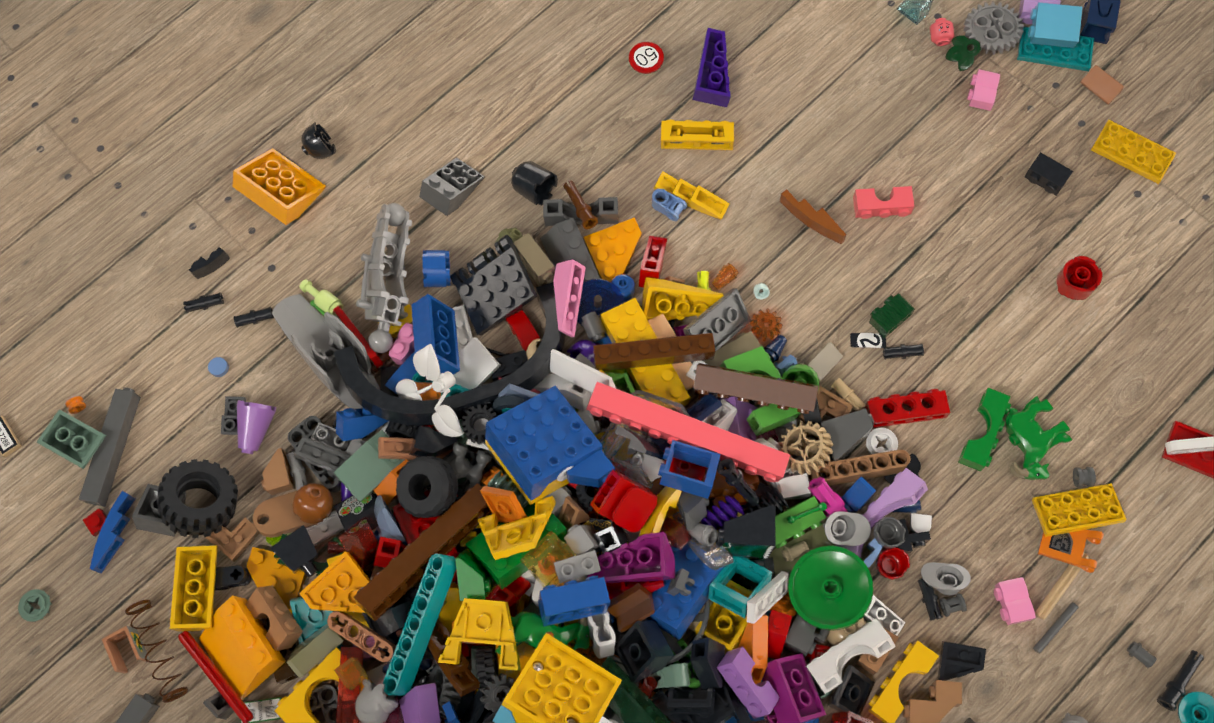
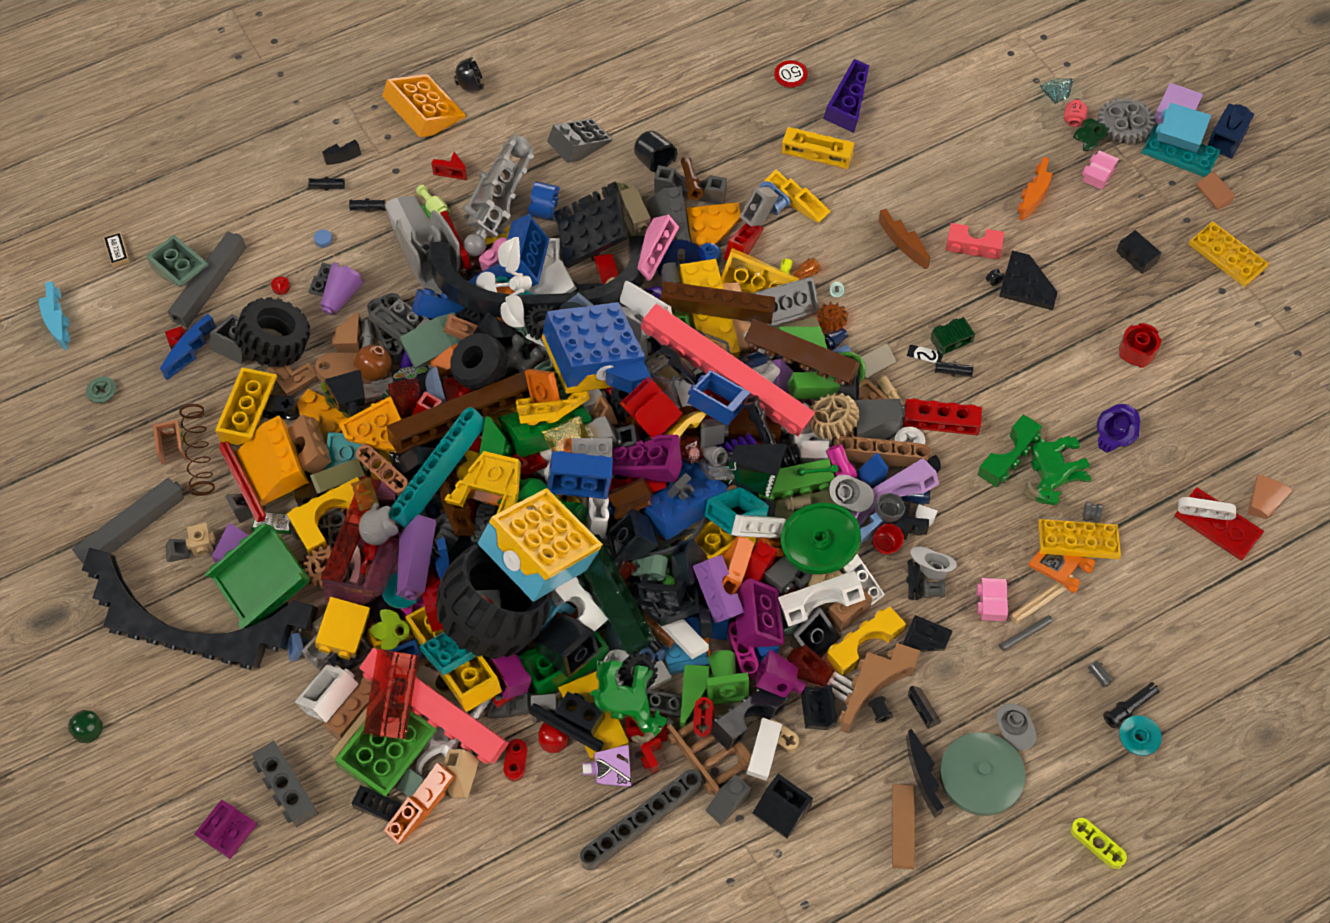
camera: 10 degrees right, 10 degrees down
orange bush [65,396,86,414] -> none
none -> red tile [271,276,290,295]
none -> red slope [431,152,468,181]
none -> light grey brick [740,187,778,226]
none -> black bush [986,268,1004,286]
none -> black plate [999,250,1058,310]
none -> orange slope [1017,157,1053,221]
none -> dark purple helmet [1097,404,1140,453]

